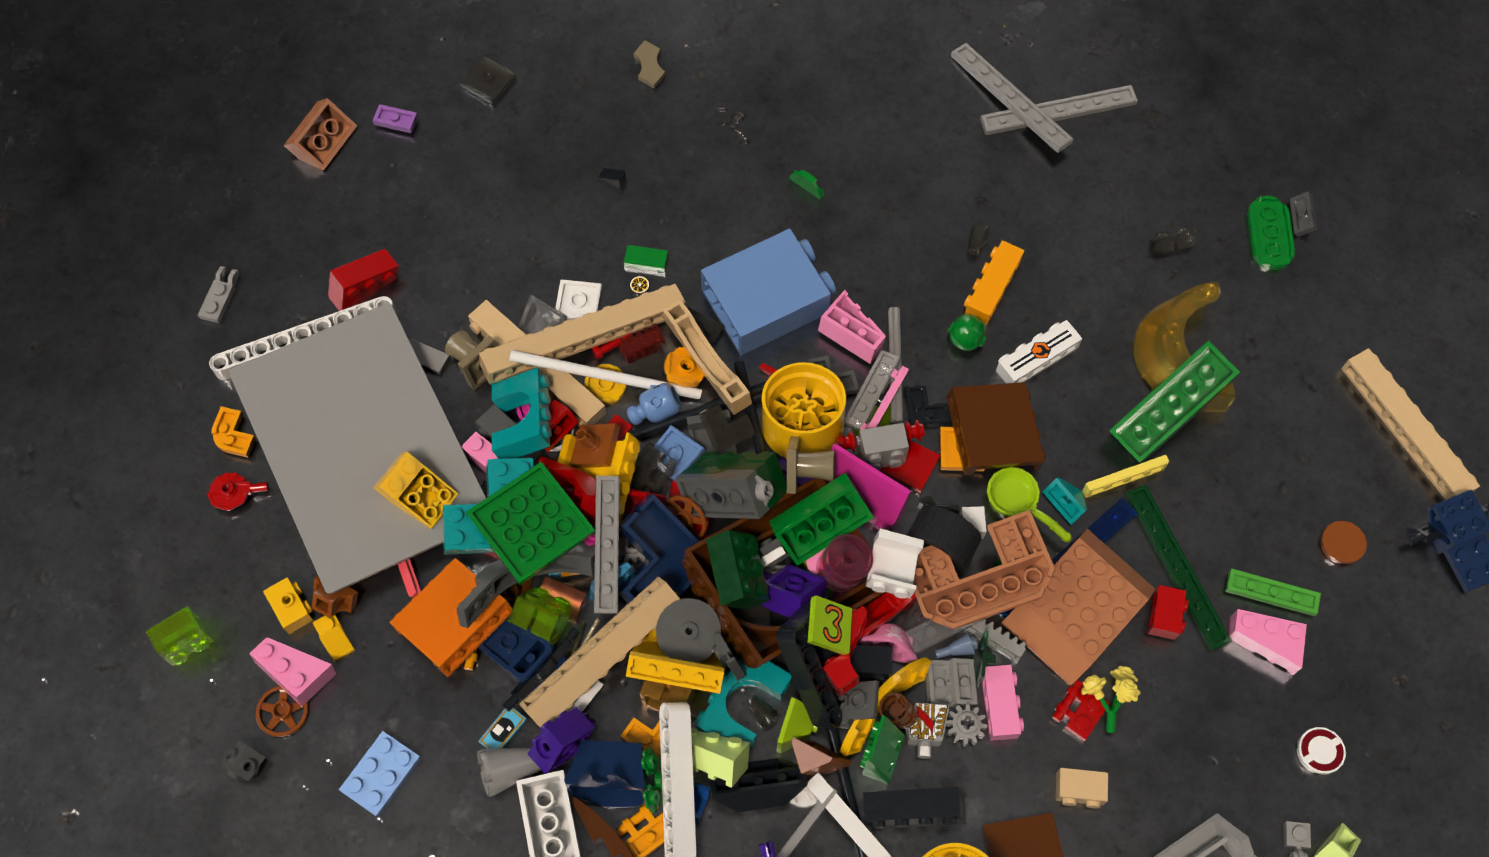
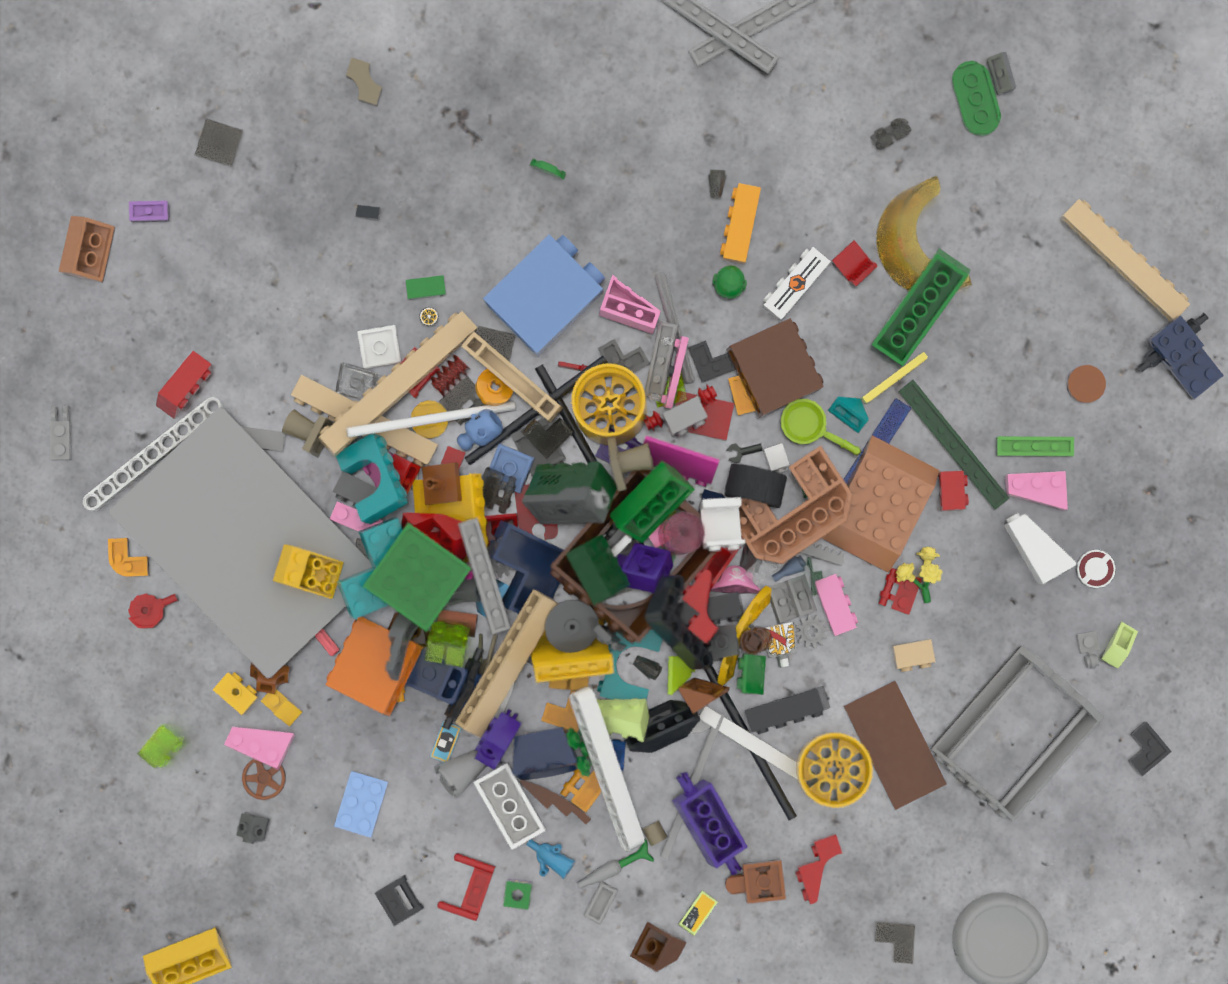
camera: 20 degrees left, 20 degrees up
dark orange wheel [665,495,708,539] -> none
lime tile [808,596,852,655] -> none
none -> red piece [832,240,878,286]
none -> white slope [1004,513,1077,585]

